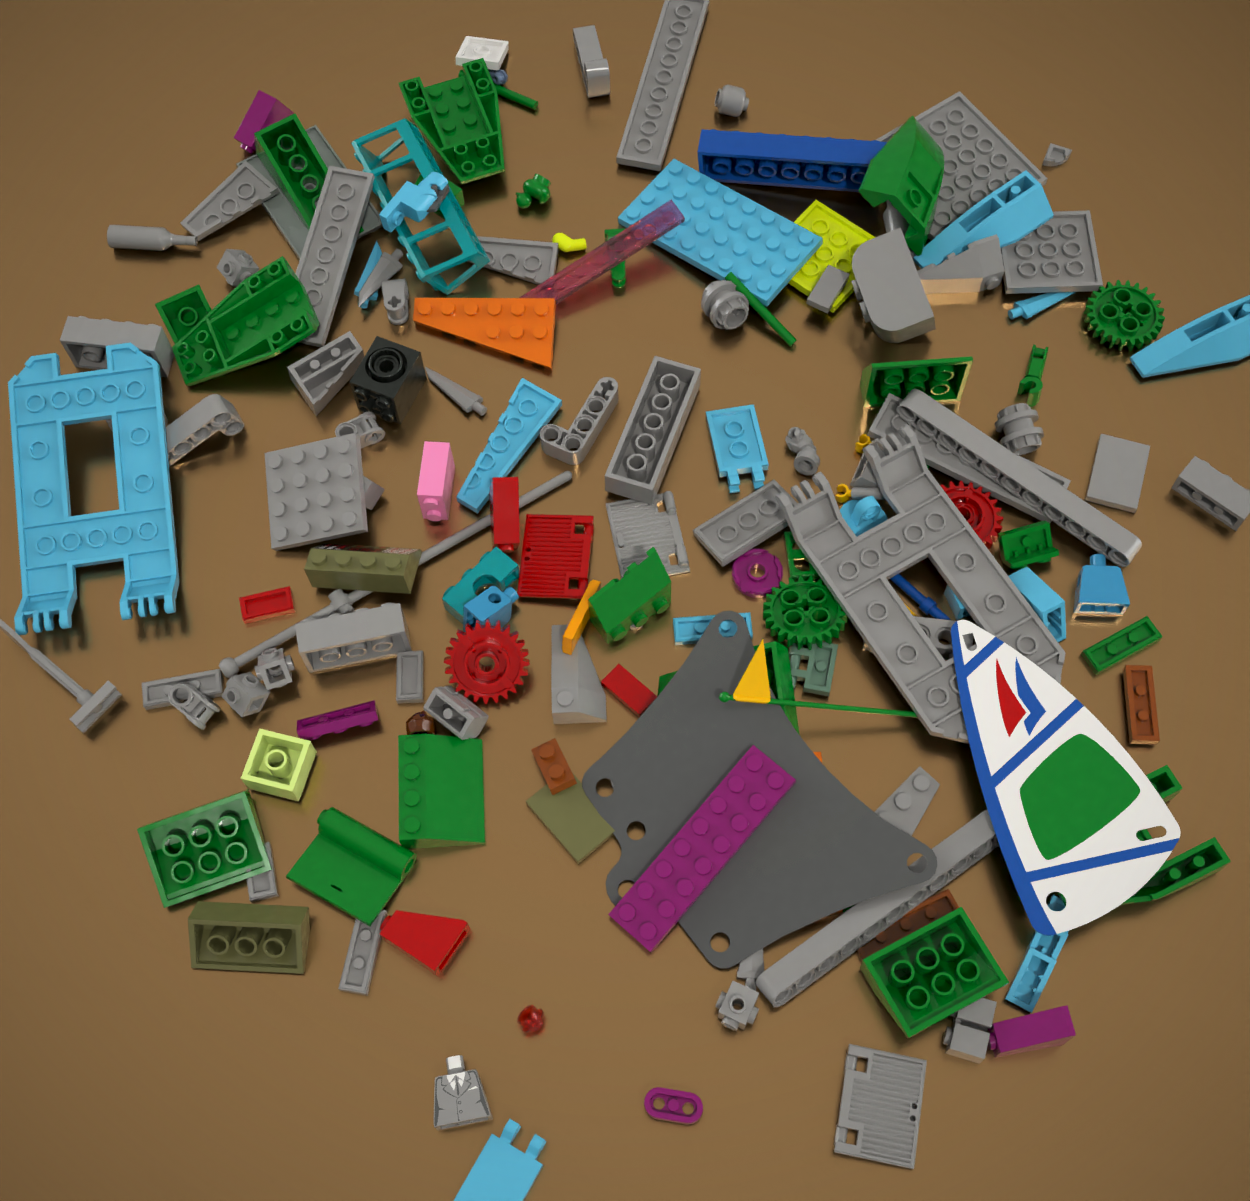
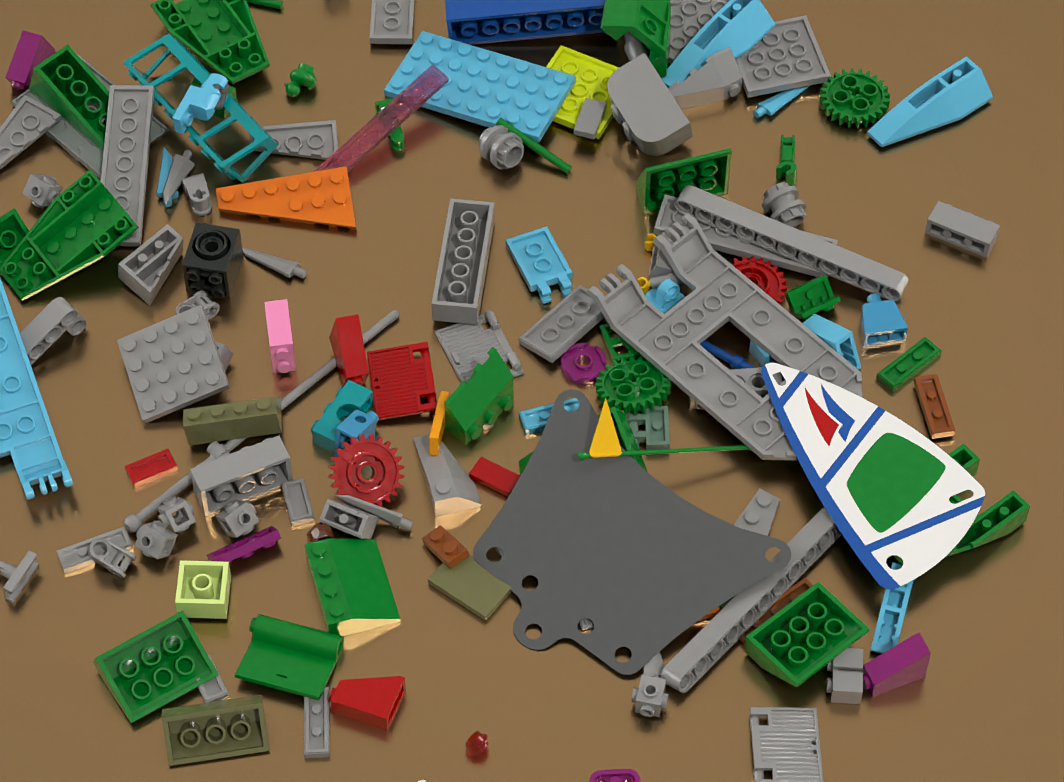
camera: 15 degrees left, 10 degrees down
medium azure wing [456,378,562,514] -> none
light grey beam [540,377,619,465] -> none
neon yellow arm [552,233,587,252] -> none
magenta plate [608,745,796,953] -> none
light grey arm [785,427,820,475] -> none
light grey tile [1085,434,1150,513] -> none
none -> light grey brick [216,500,259,538]
none -> light grey bar [334,495,413,530]

